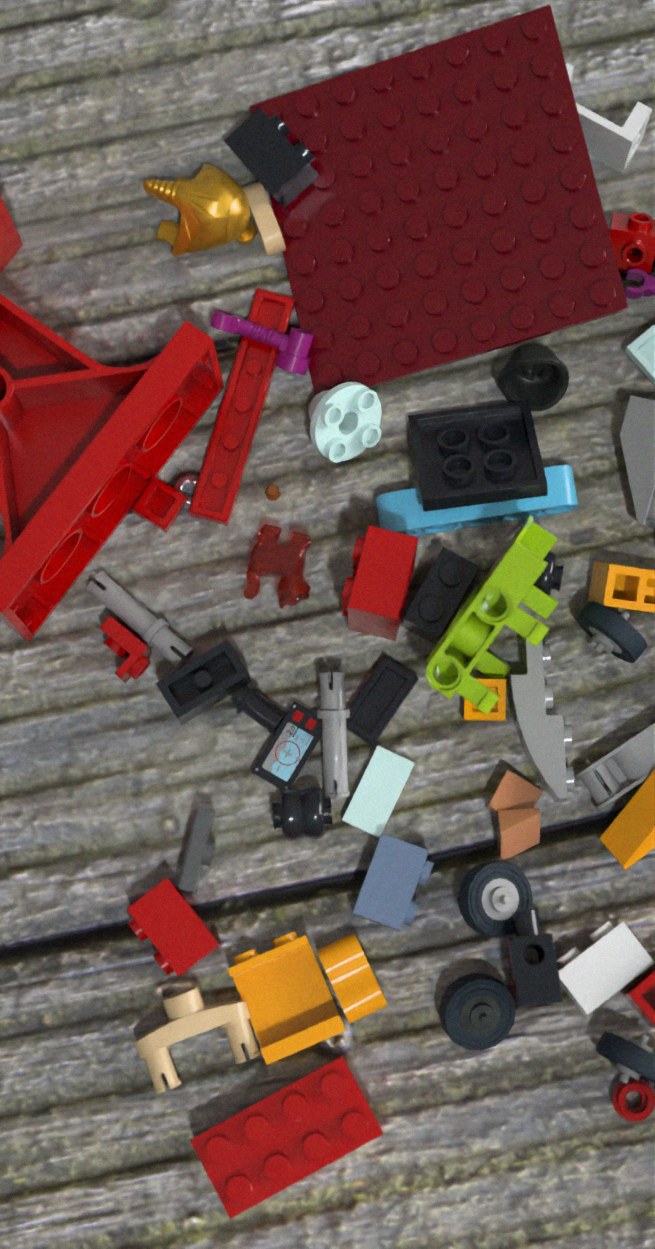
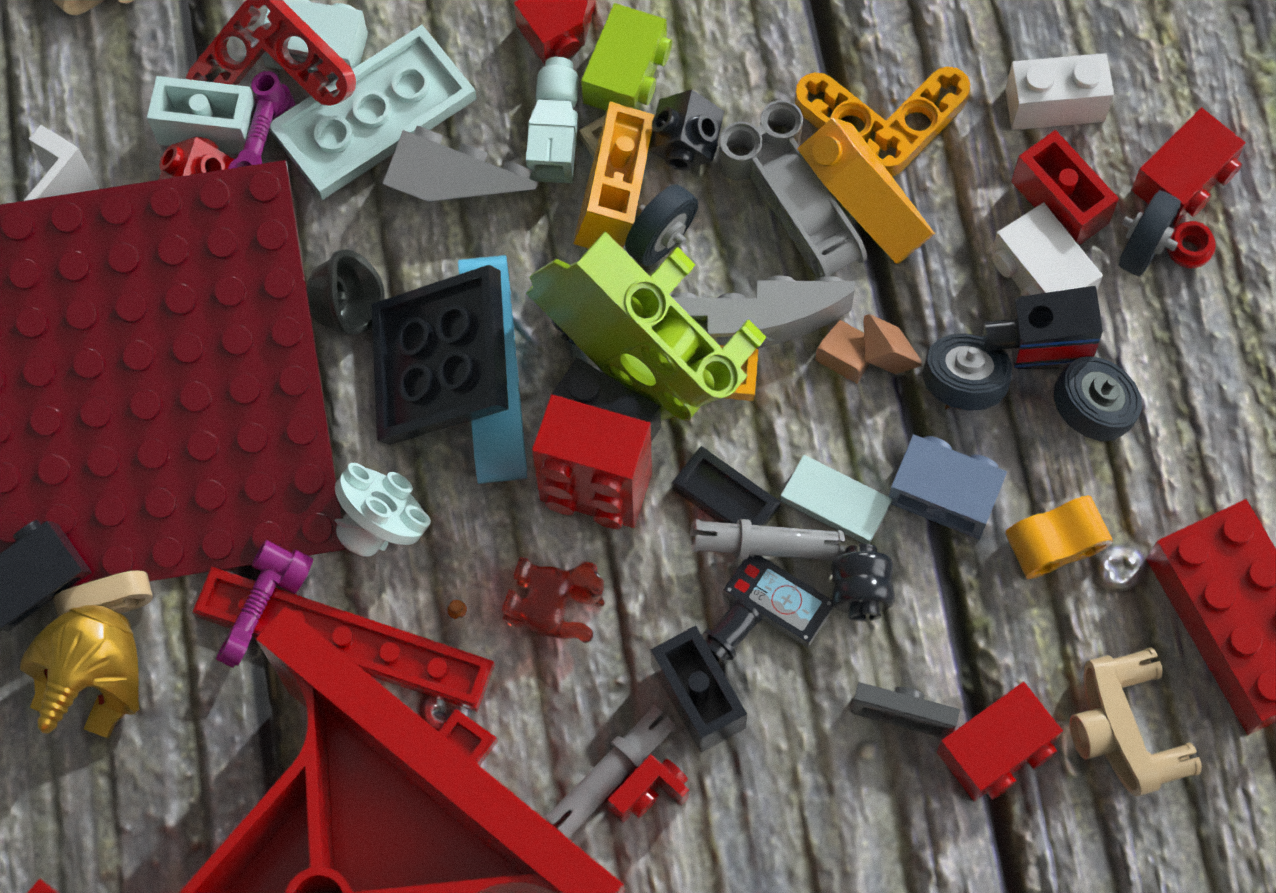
camera: 90 degrees left, 10 degrees down
light orange panel [227,931,346,1065] -> none

